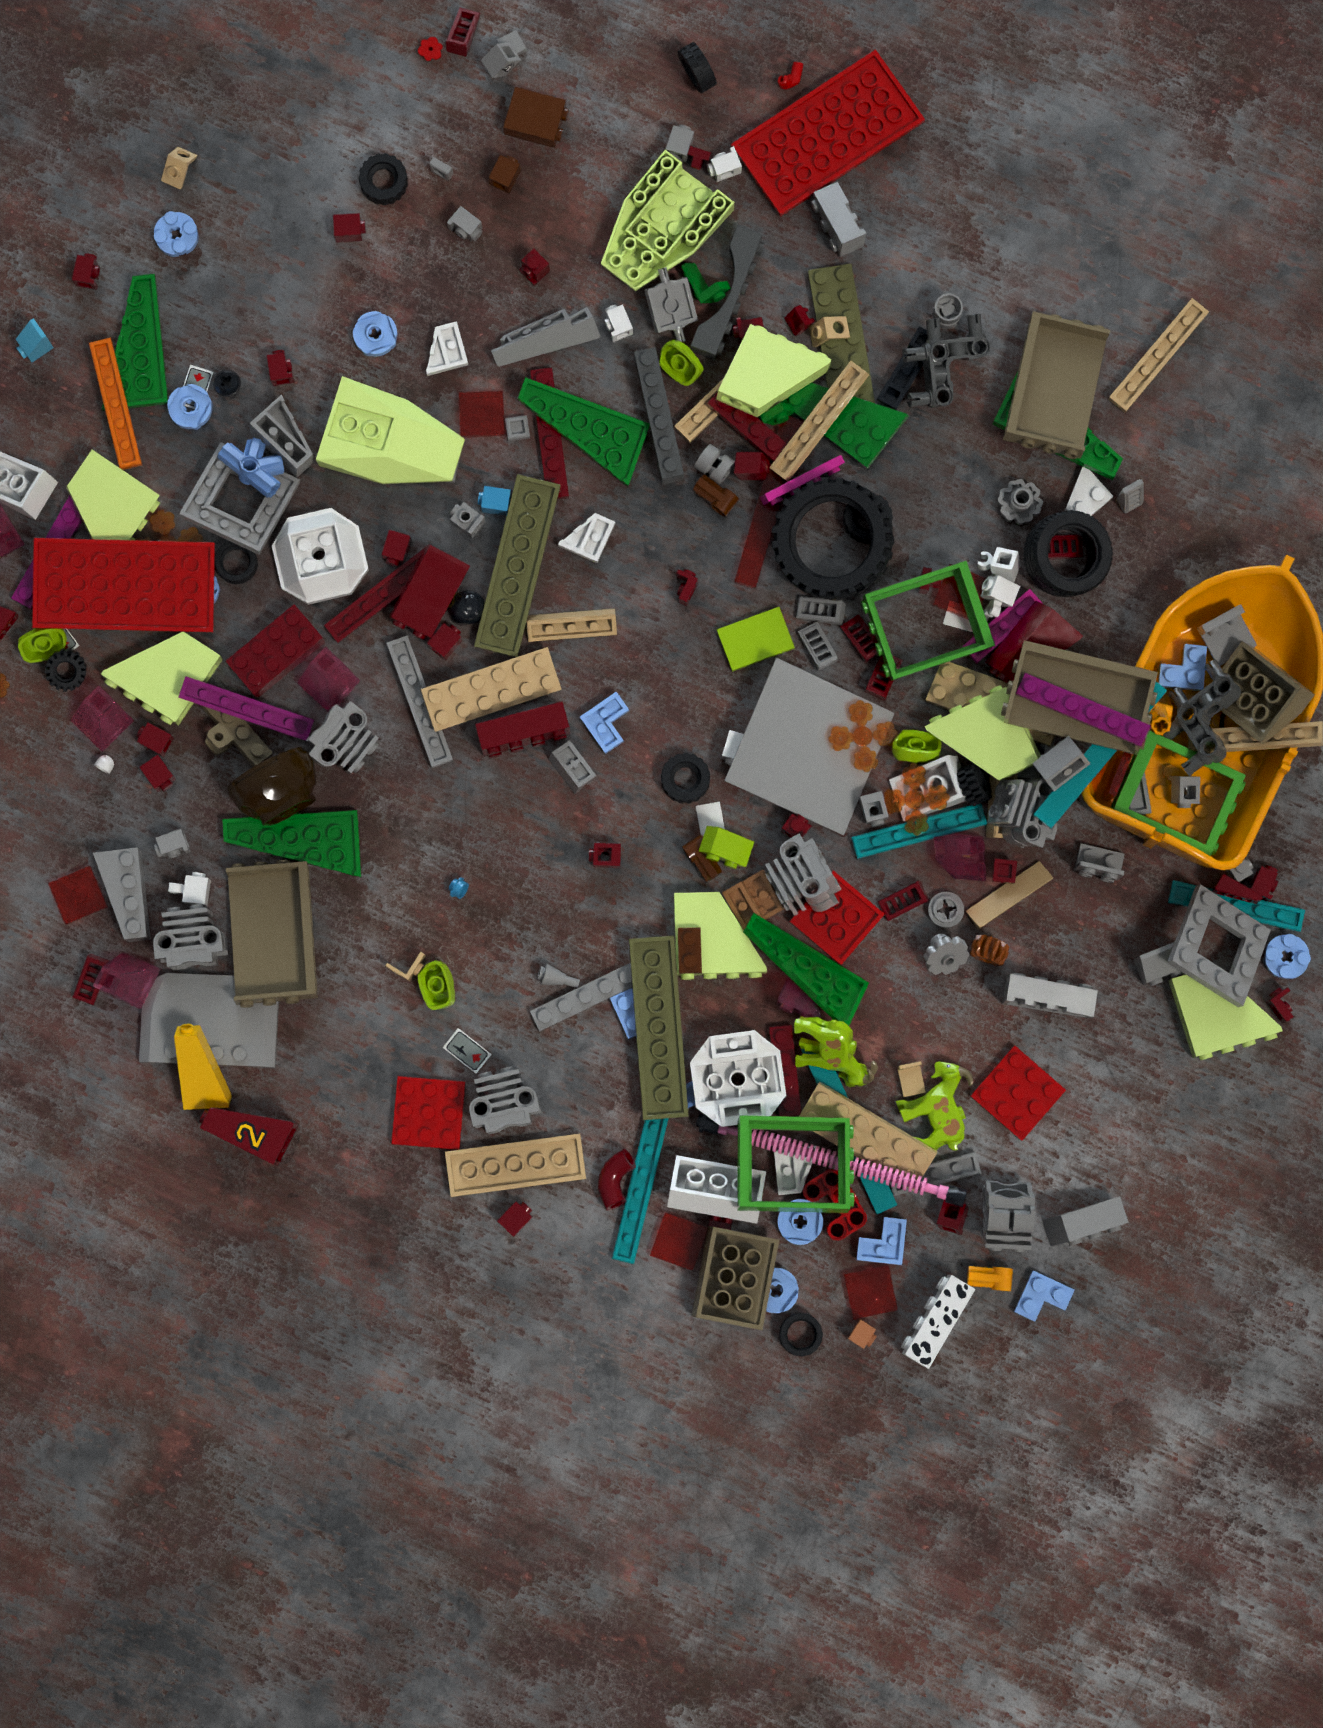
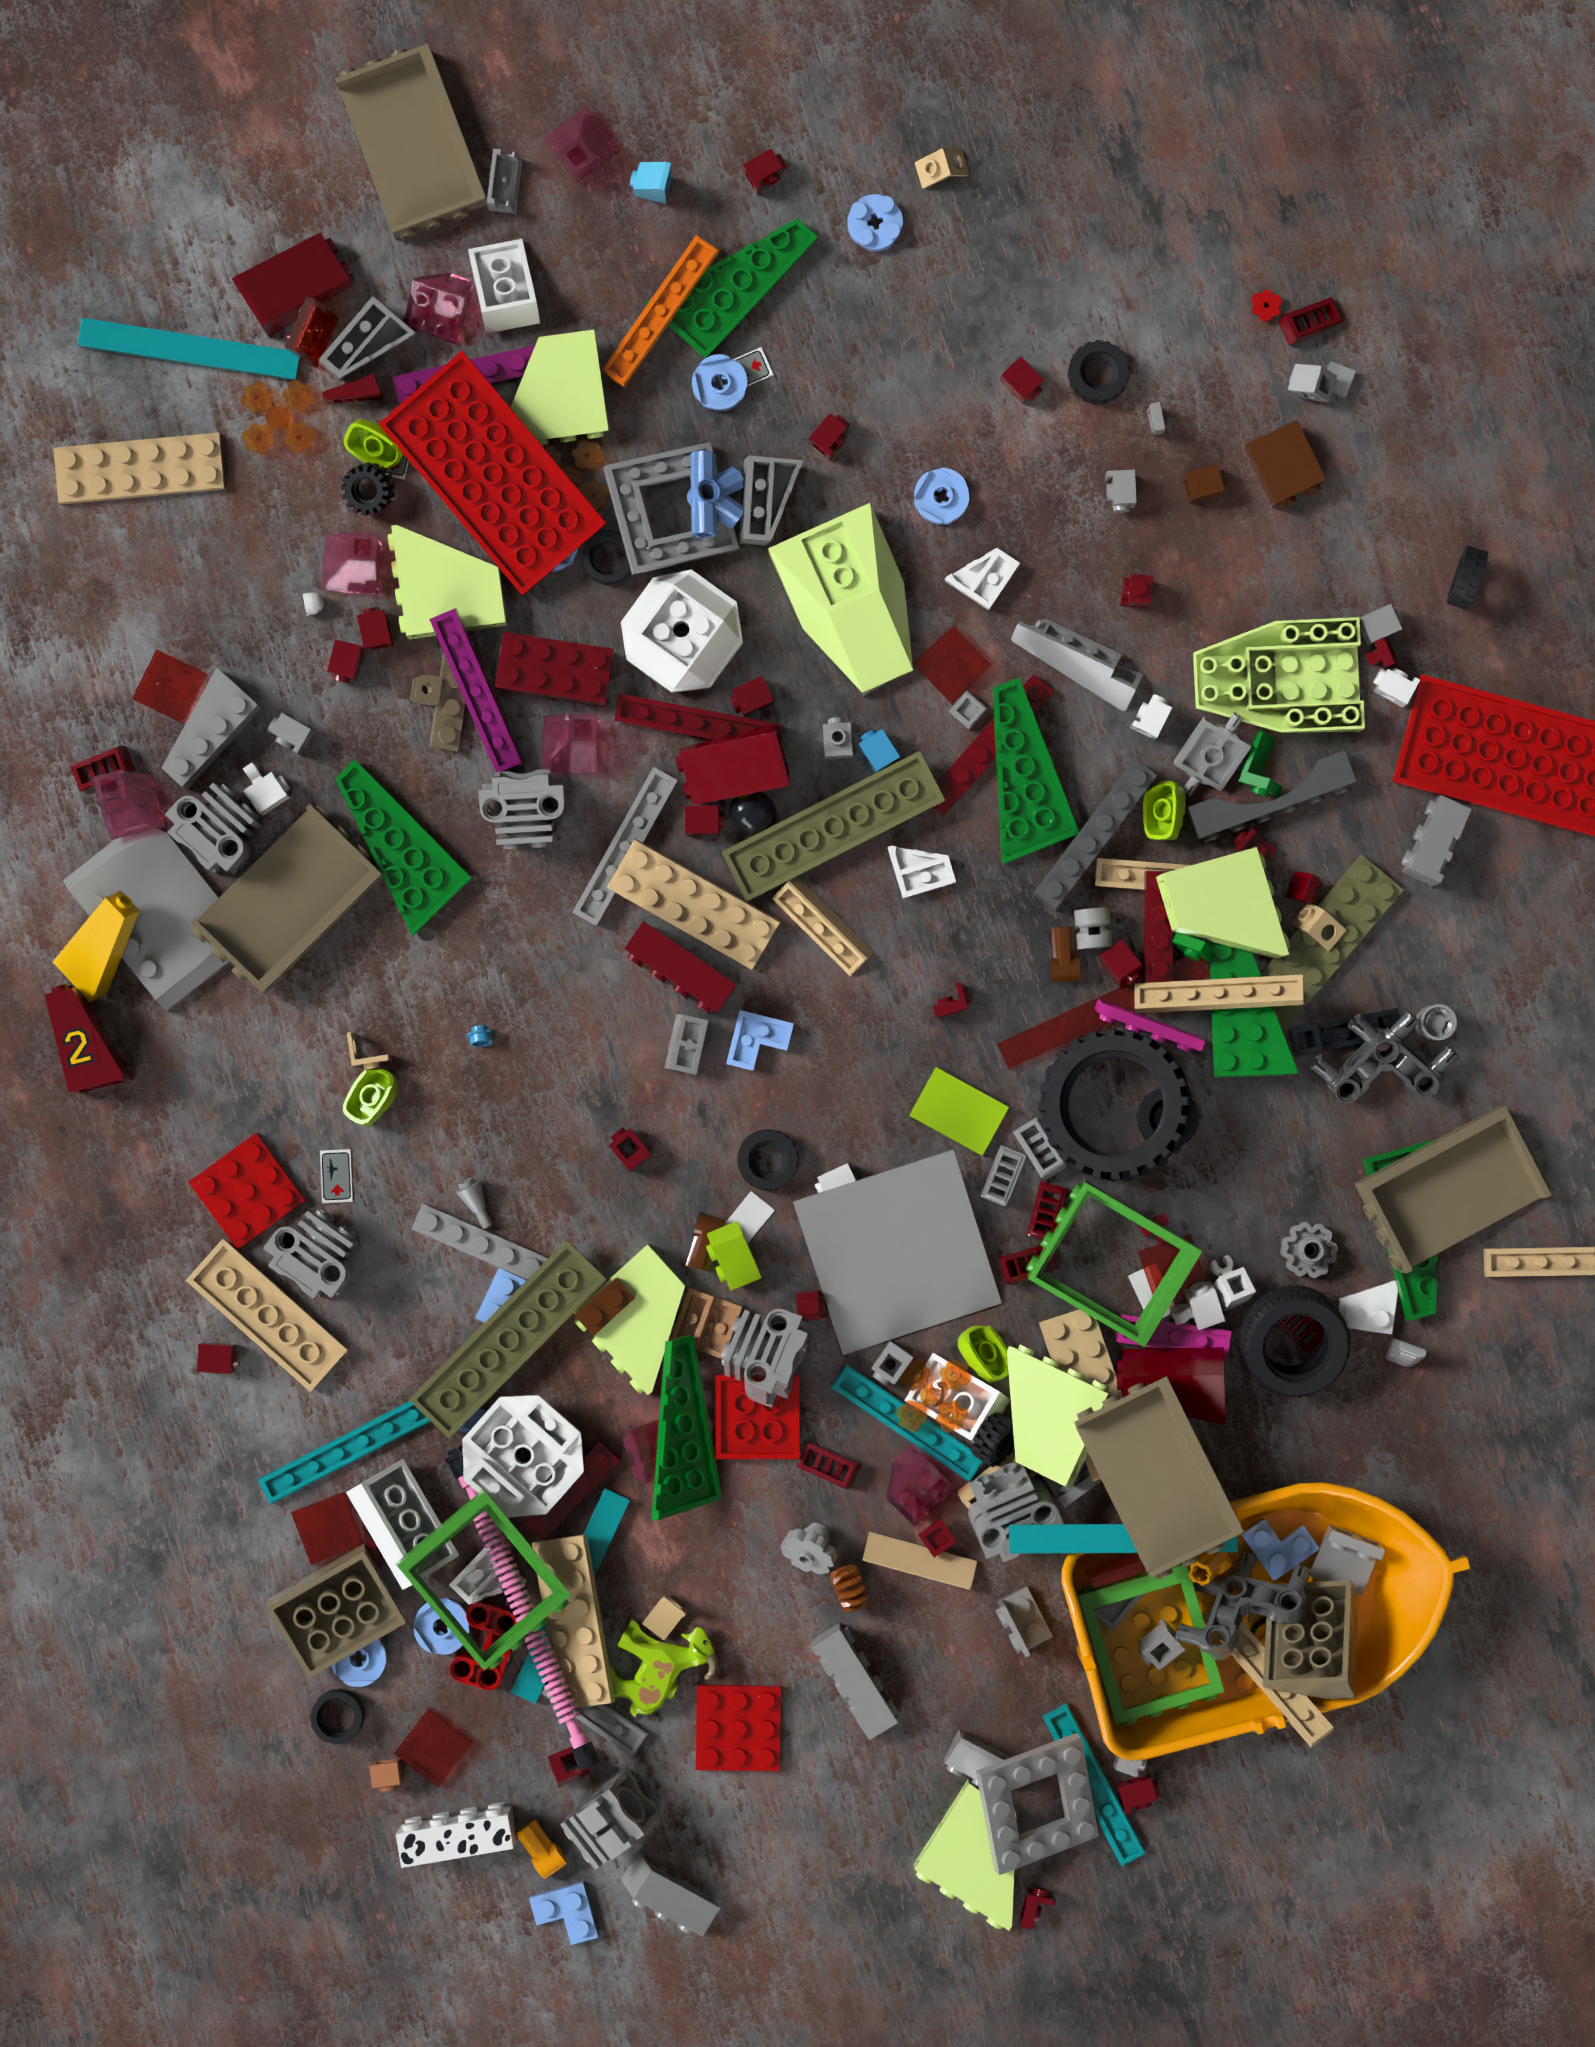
camera: 50 degrees right, 5 degrees up
black piece [213,369,241,397] -> none
dark brown rock [227,747,316,826] -> none
dark red cylinder [598,1149,636,1211] -> none
red arm [777,62,804,90] -> none
lime animal [794,1016,878,1087] -> none
clear orange plant [828,700,898,772] -> none
light blue plate [856,1217,907,1265] -> none
light grey gear [928,892,964,928] -> none
magenta plate [1016,673,1151,748] -> none
light grey brick [1032,736,1090,791] -> none
dark red slope [1212,874,1262,904] -> none
light blue plate [1264,934,1311,979] -> none

